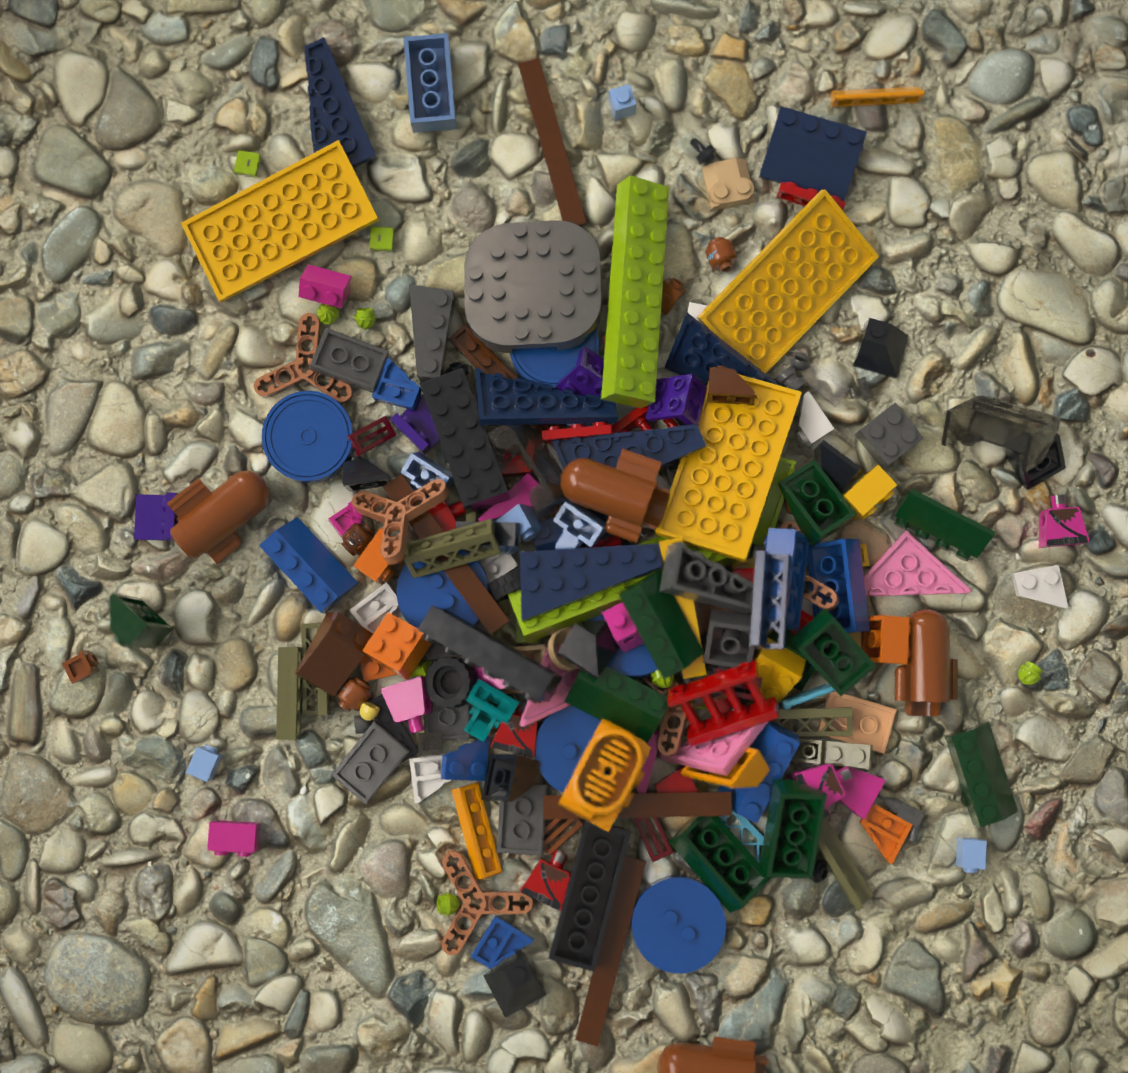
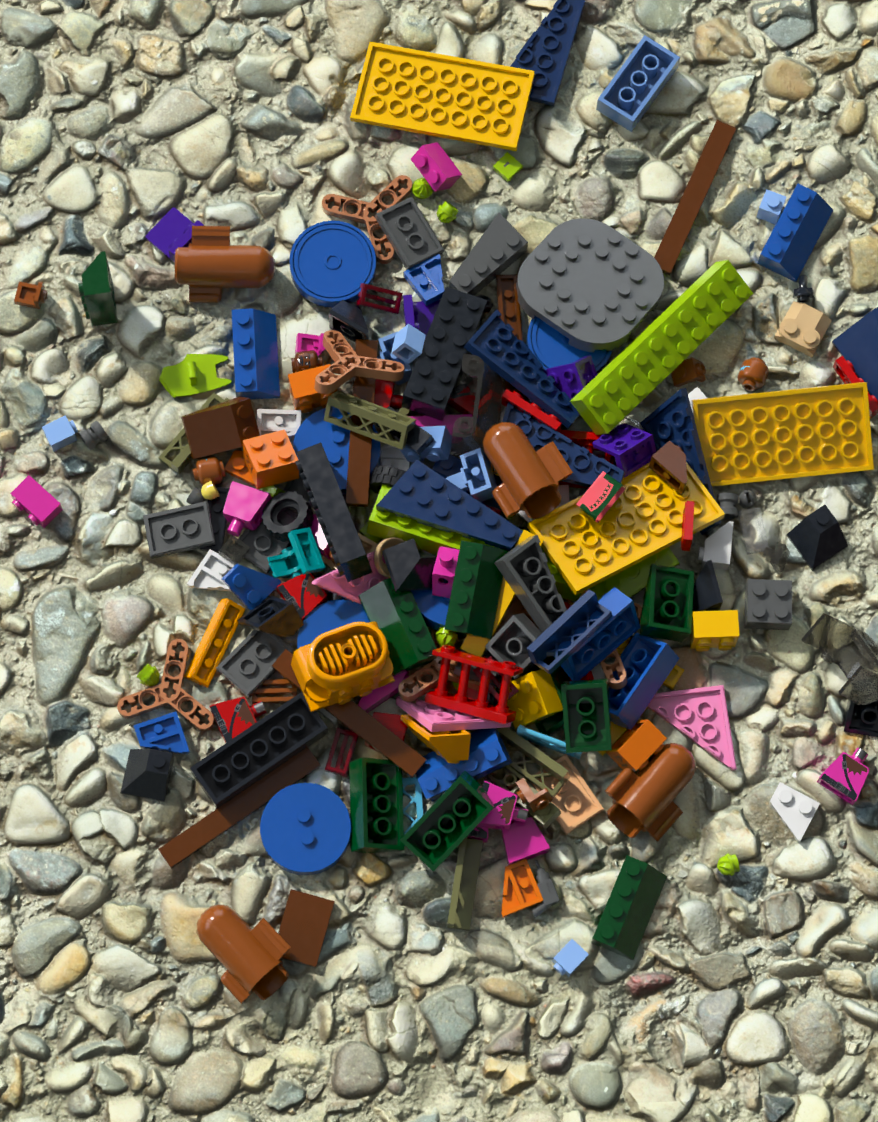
camera: 35 degrees right, 10 degrees down
lime tile [234,150,261,178] -> none
olive fence [276,647,302,740] -> none
black plate [810,859,828,883] -> none
dark green slope [890,489,996,562] -> none
none -> dark grey wheel [78,420,109,451]
none -> lime shield [159,354,232,398]
none -> reddish brown tile [278,889,335,968]
none -> light blue brick [391,324,426,364]
none -> dark orange bracket [516,778,553,812]
none -> coral piece [577,471,625,523]
none -> red tile [681,501,694,551]
none -> blue slope [757,184,833,282]

